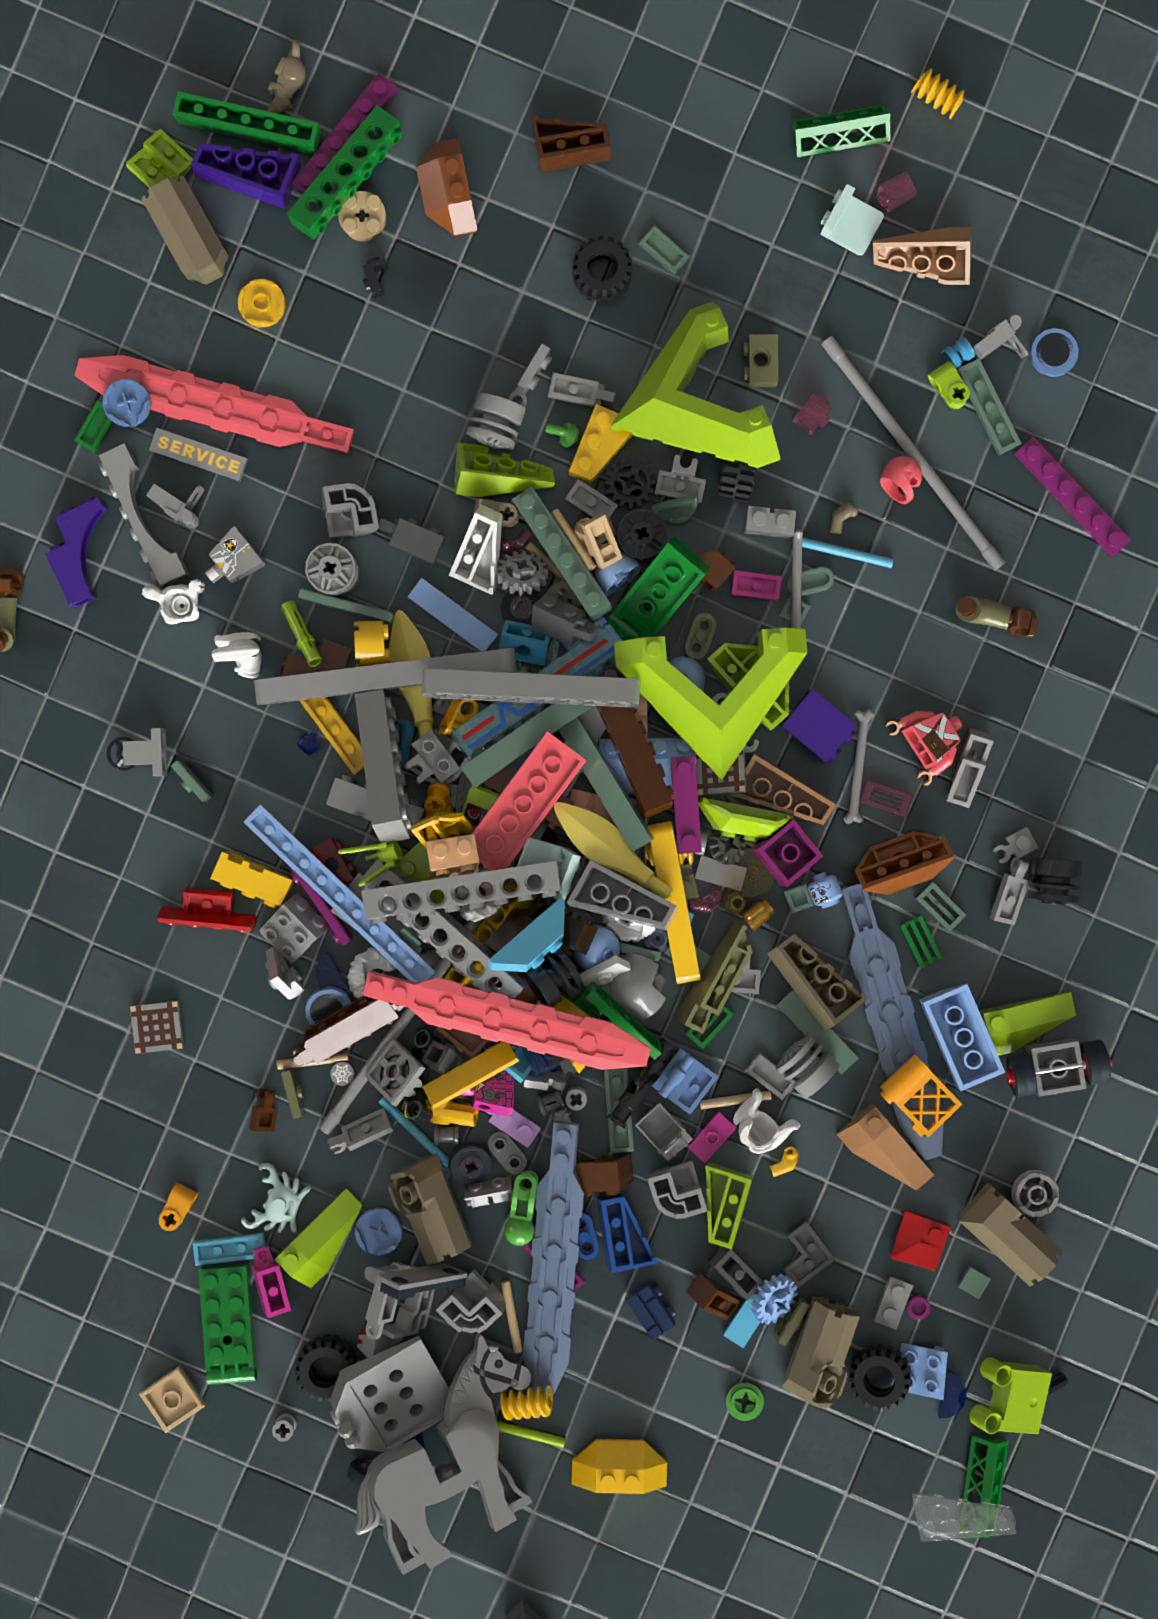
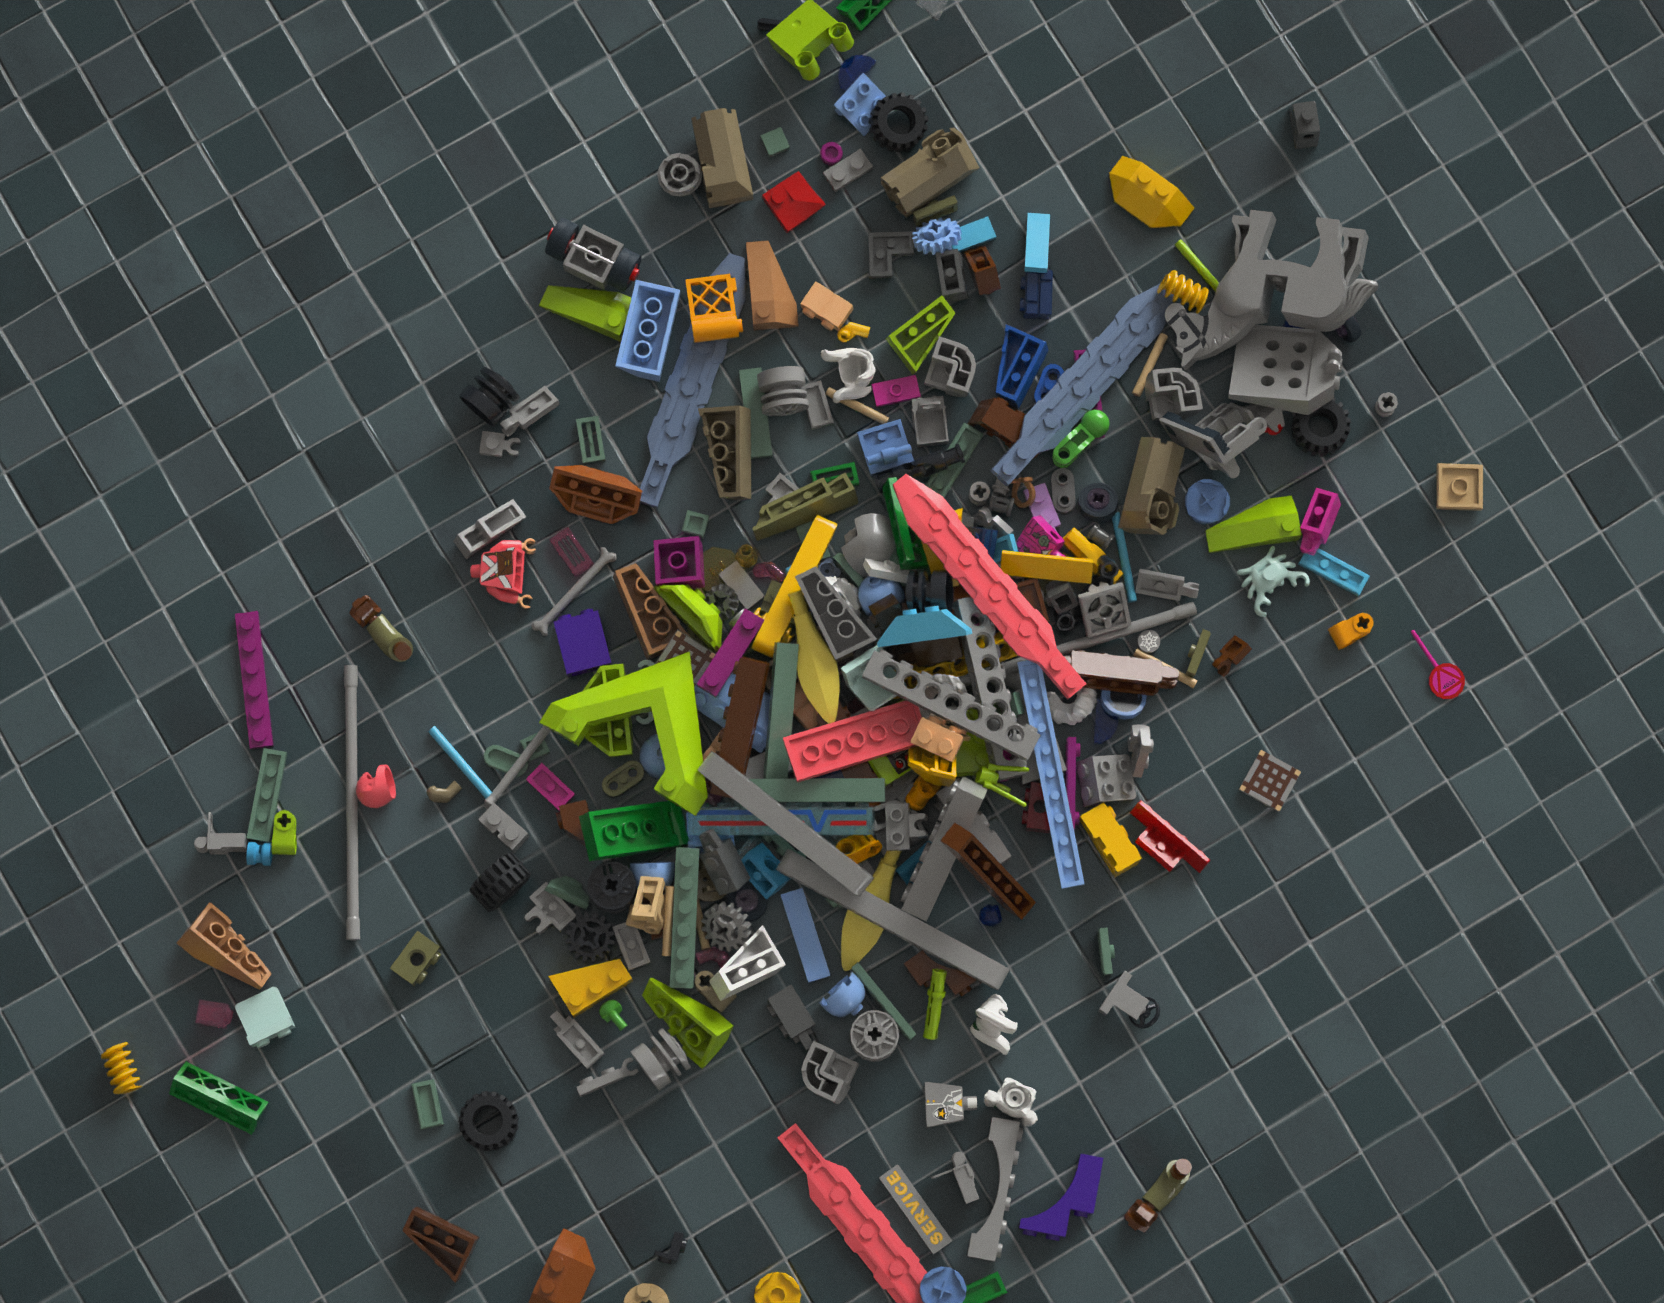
camera: 145 degrees left, 10 degrees down
green hinge [198,1263,258,1385] -> none
yellow tile [300,697,364,775] -> none
yellow brick [353,620,390,667] -> none
light grey hinge [464,1176,513,1208] -> none
lime wedge [610,302,781,468] -> none
bright green gear [726,1382,764,1421] -> none
pearl gold piece [739,898,775,932] -> none
clear pink brick [793,394,831,435] -> none
light blue head [808,872,843,909] -> none
green tile [899,915,942,968] -> none
tile [1029,328,1079,377] -> none
none -> light nougat brick [800,281,853,331]
none -> light blue cylinder [820,972,865,1017]
none -> reddish brown brick [940,823,1036,920]
none -> medium nougat piece [1010,477,1036,508]
none -> medium azure tile [1024,213,1050,273]
none -> piece [1411,630,1465,699]

